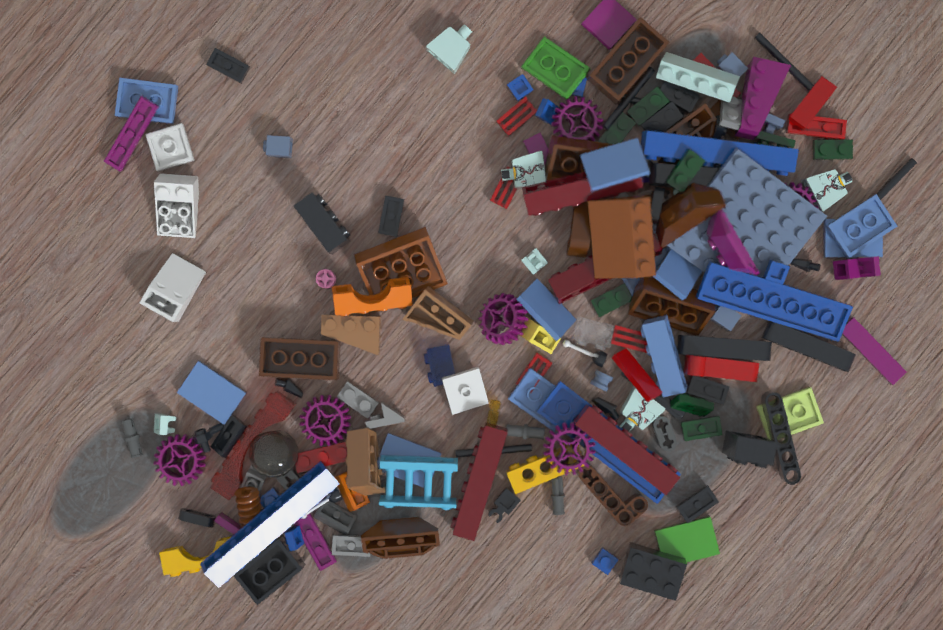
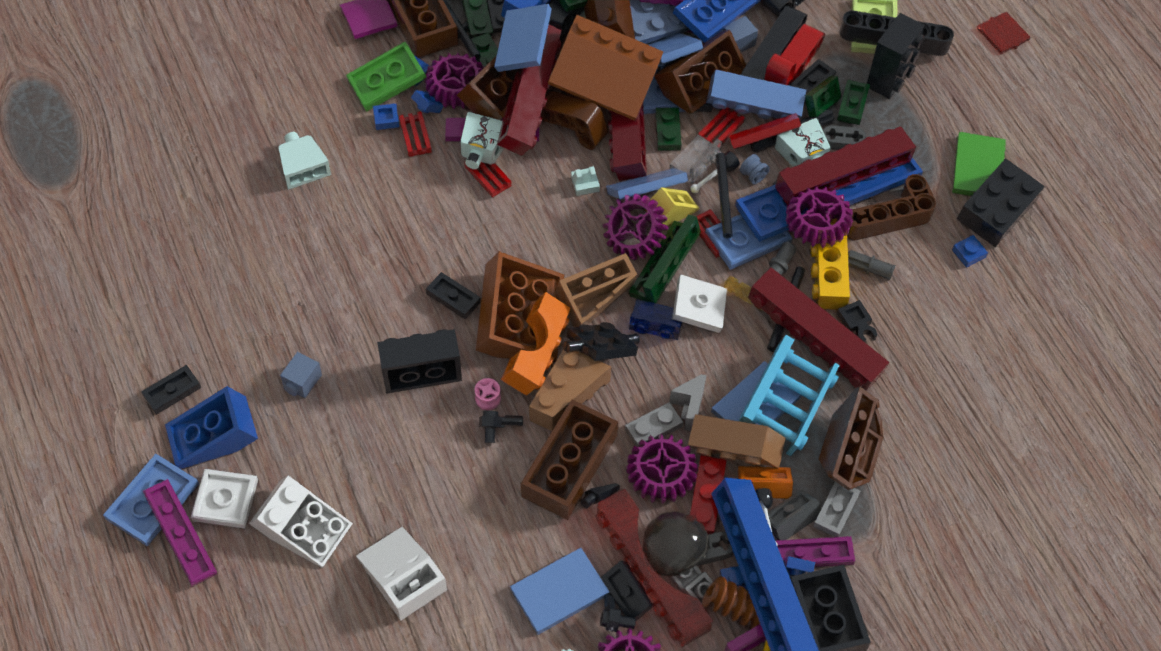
camera: 70 degrees left, 30 degrees down
black plate [676,485,719,523] -> none
none -> blue slope [165,386,258,469]
none -> black piece [479,411,523,443]
none -> black plate [563,322,640,361]
none -> dark green fence [629,214,701,305]
none -> black piece [716,153,733,238]
none -> clear red piece [977,11,1031,54]

